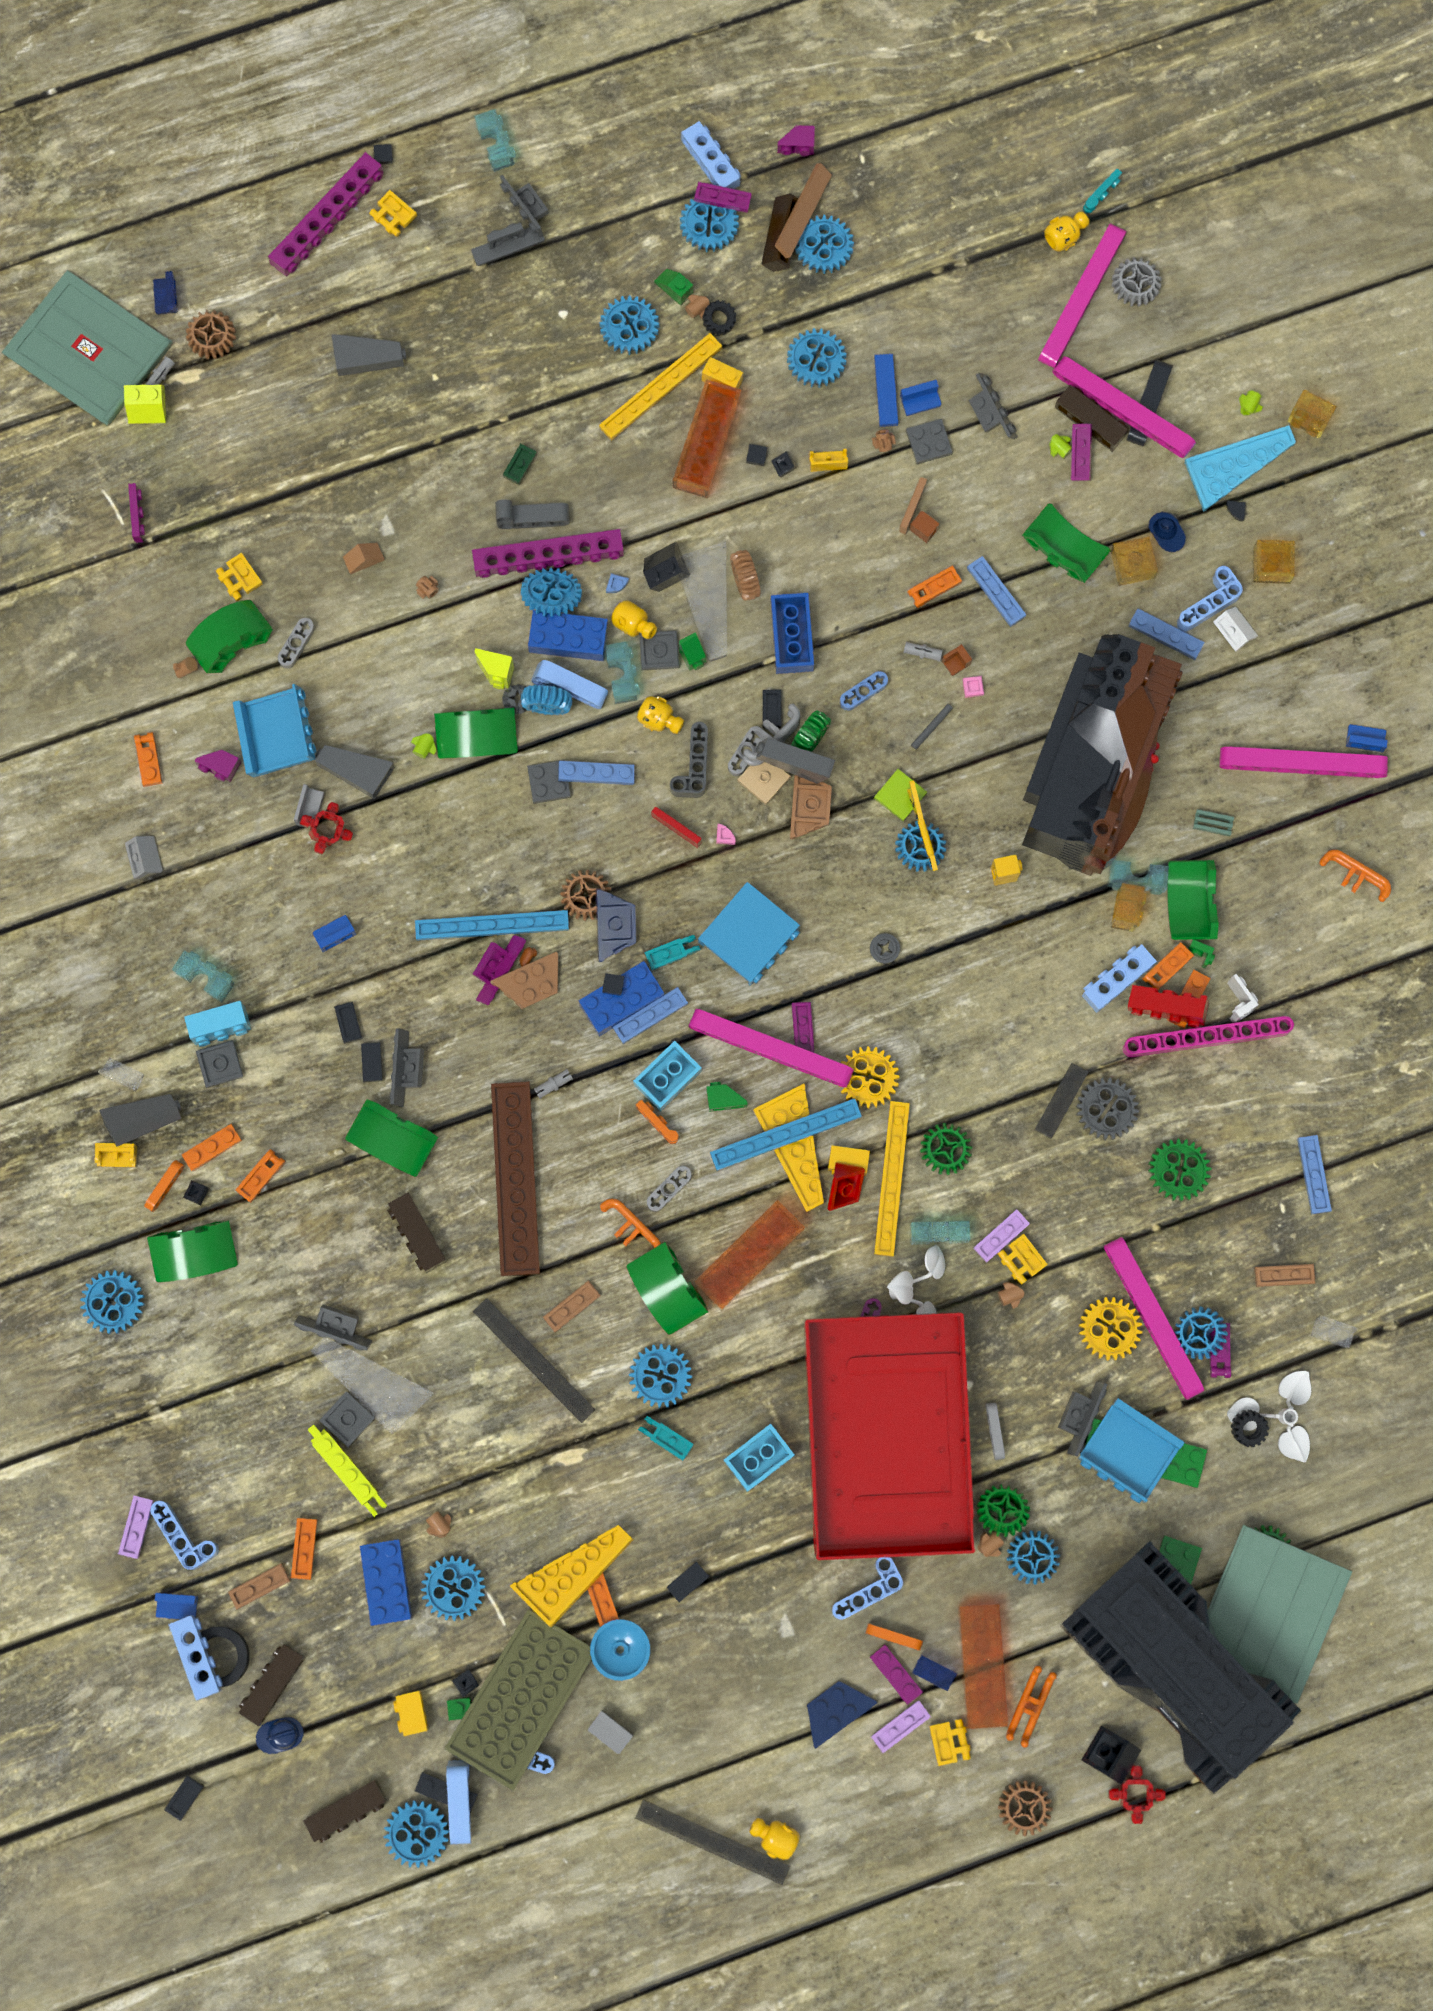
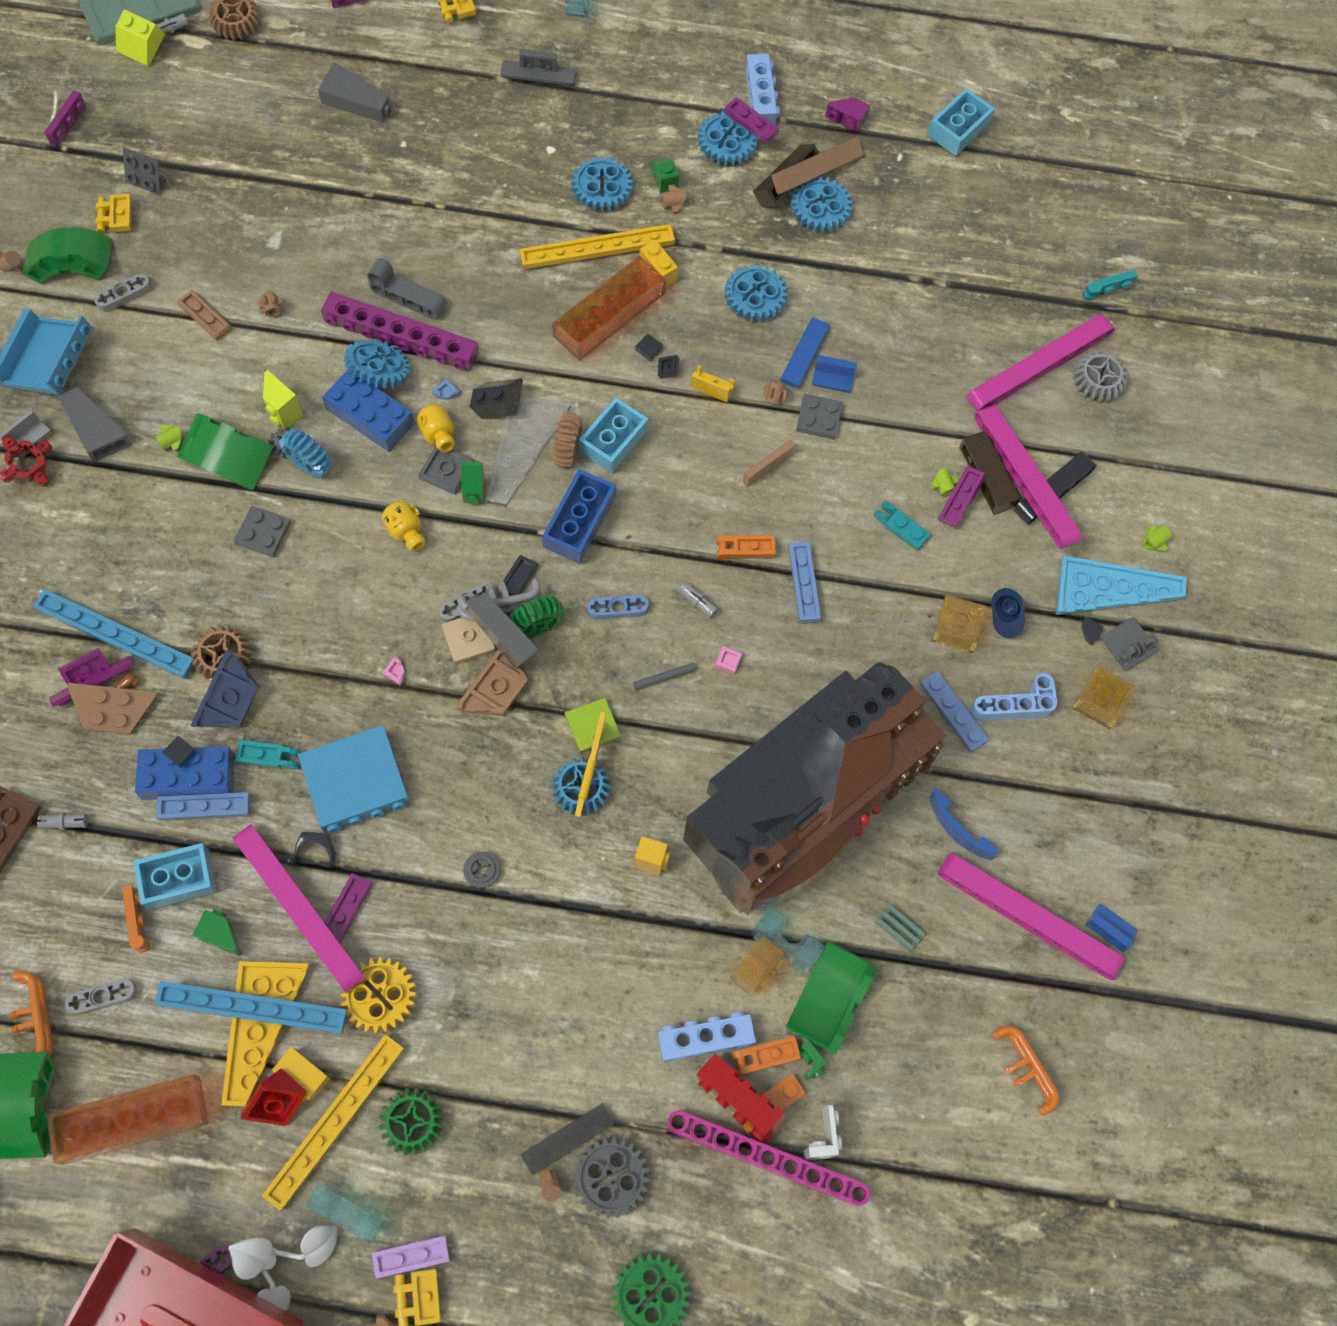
camera: 25 degrees right, 10 degrees down
medium nougat slope [343,543,385,575] -> none
dark grey bracket [499,175,549,237] -> none
dark green plate [503,443,537,485] -> none
light blue beam [531,660,608,709] -> none
medium blue plate [558,761,634,785] -> none
clear light blue arch [605,642,640,704] -> none
red tile [651,807,701,848] -> none
dark grey beam [670,722,708,798] -> none
black tyre [702,300,737,336] -> none
dark orange panel [909,511,940,543] -> none
dark orange panel [942,644,972,676] -> none
dark grey bracket [969,373,1018,439] -> none
green panel [1022,503,1111,583] -> none
yellow piece [1044,212,1089,252] -> none
white panel [1213,607,1258,651] -> none
clear yellow brick [1287,389,1337,438] -> none
none -> dark grey hinge [123,147,166,195]
none -> medium nougat tile [176,289,232,341]
none -> black helmet [286,831,336,867]
none -> medium nougat piece [539,1169,562,1201]
none -> medium azure brick [579,397,648,474]
none -> teal hinge [873,501,931,551]
none -> medium azure brick [927,88,995,156]
none -> blue slope [929,788,1000,861]
none -> dark grey hinge [1100,617,1158,671]

